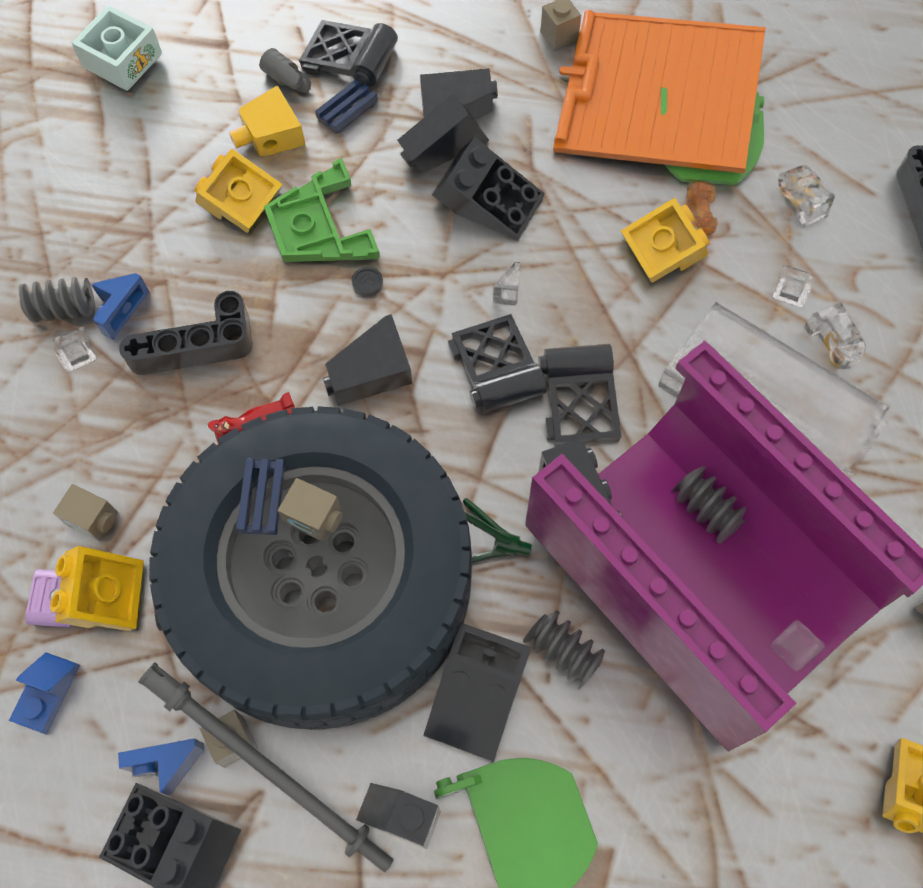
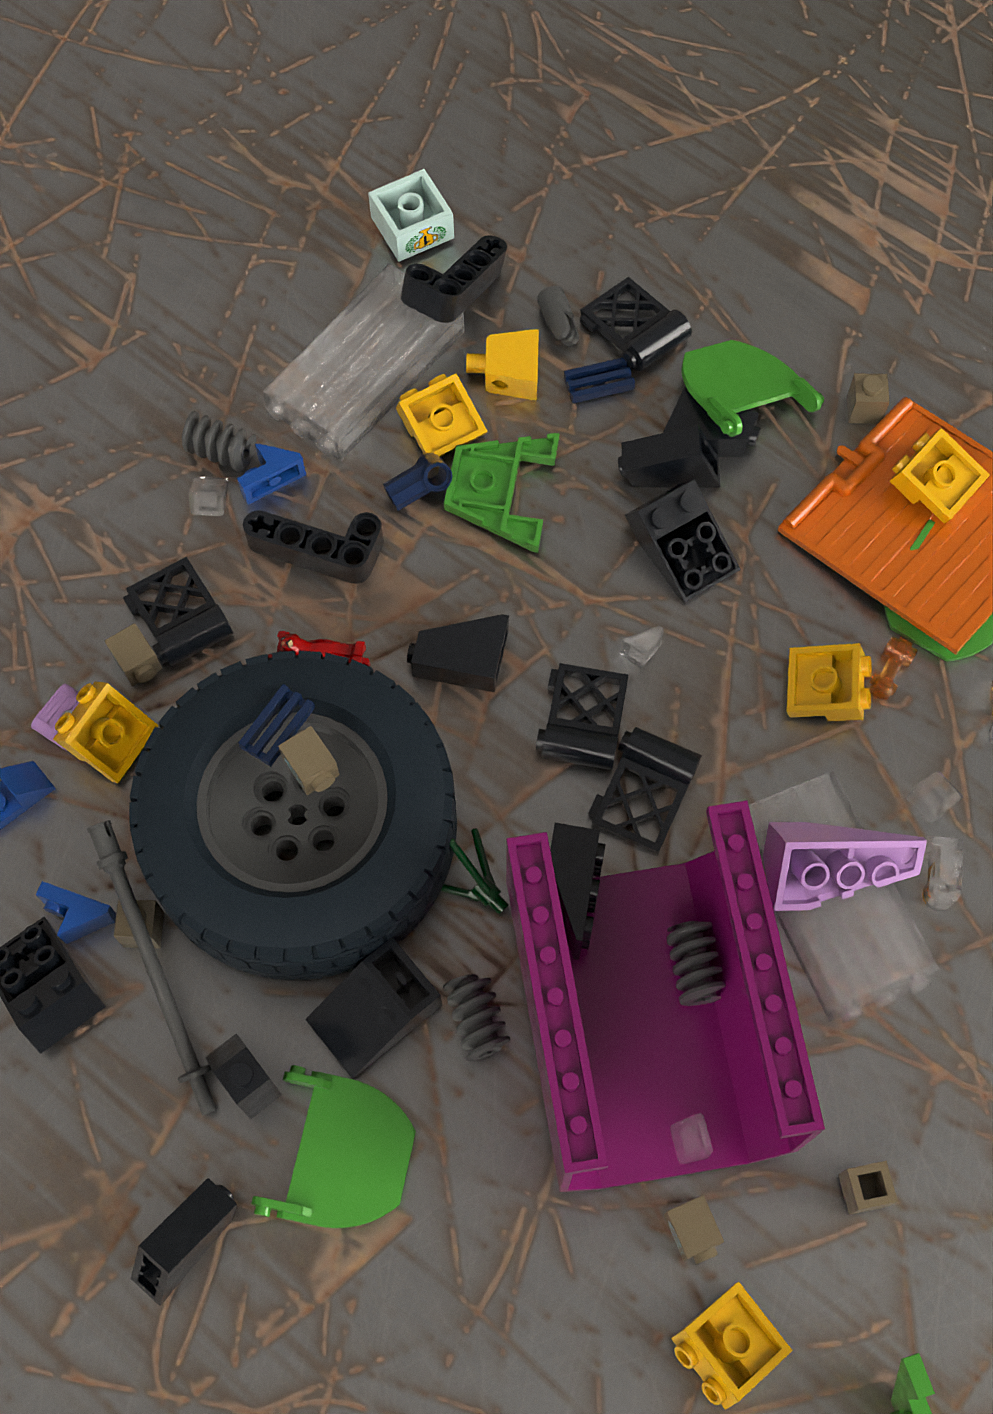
camera: 30 degrees right, 0 degrees up
black piece [352,267,383,297] -> none
none -> black piece [123,557,234,667]
none -> clear brick [263,264,464,461]
none -> dark blue piece [382,453,452,511]
none -> black beam [400,235,508,323]
none -> dark tan brick [663,1195,724,1265]
none -> bright green piece [681,340,824,437]
none -> lavender wedge [763,822,927,911]
none -> yellow plate [890,428,990,524]

